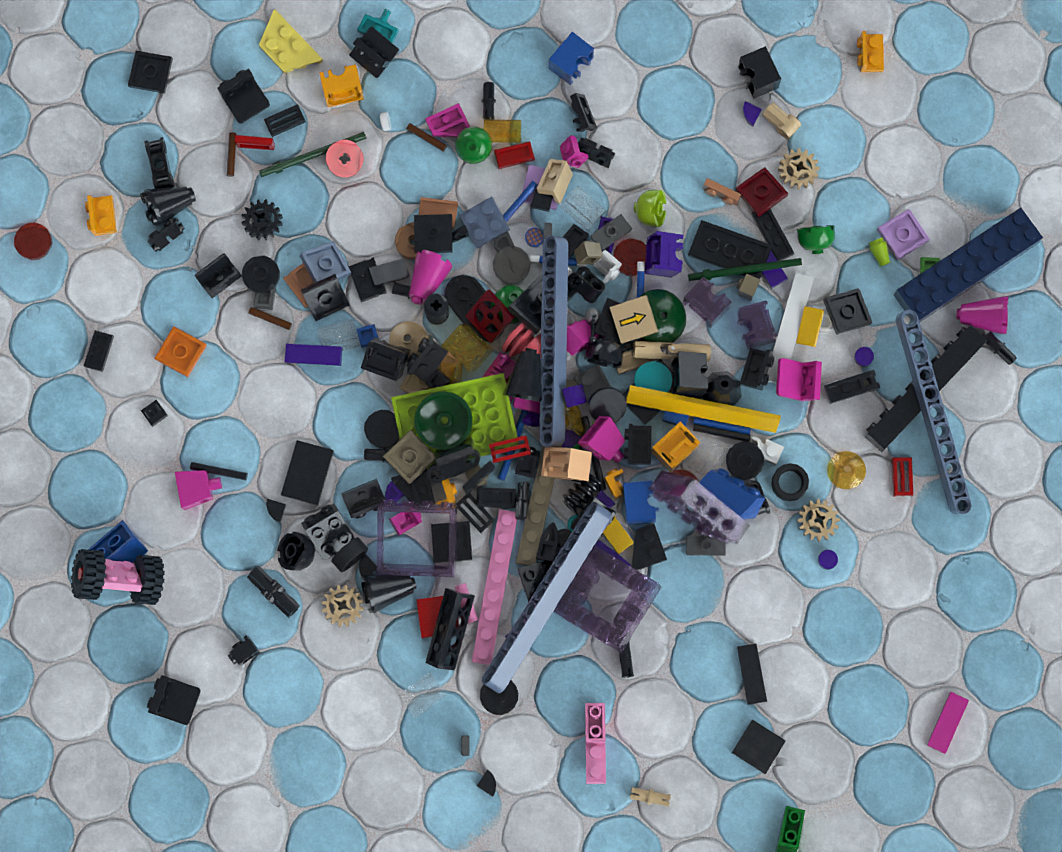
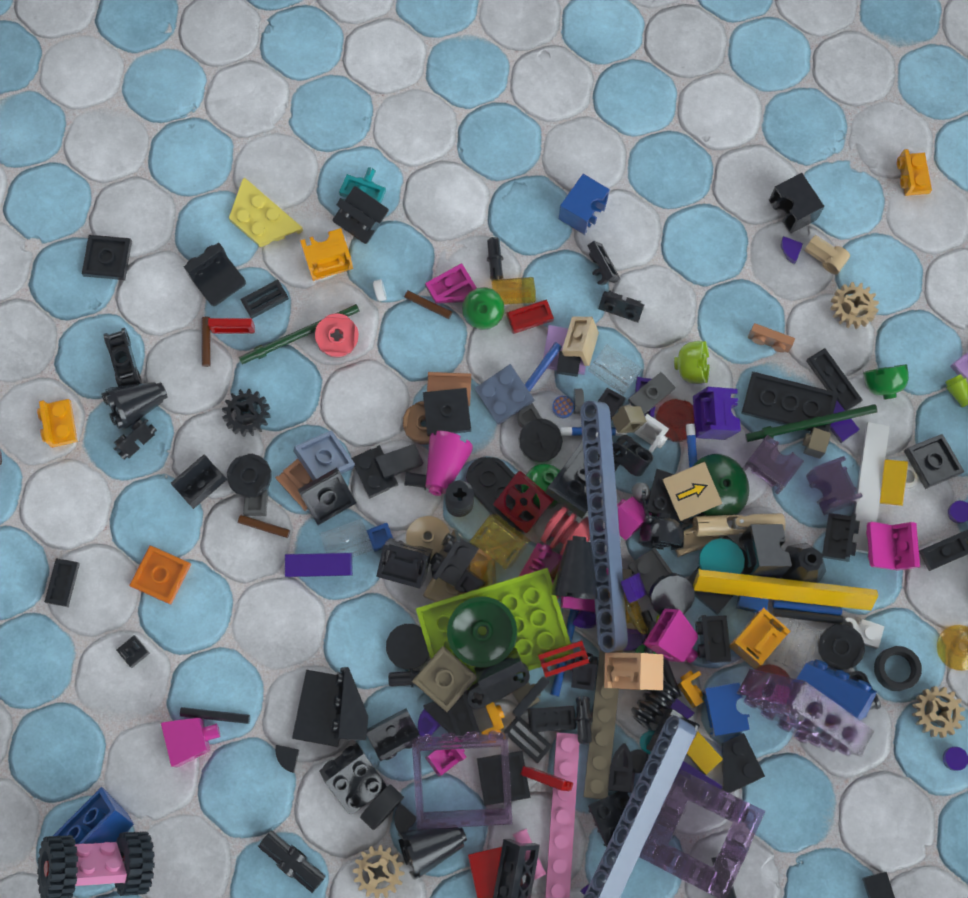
camera: 10 degrees left, 5 degrees down
black cylinder [277,532,315,571] -> none
black tile [452,225,469,243] -> none
dark pink bracket [559,135,589,168] -> none
dark grey plate [686,536,726,556] -> none
dark red tile [735,167,788,217] -> none
none -> black slope [331,667,368,740]
none -> red tile [521,766,574,792]

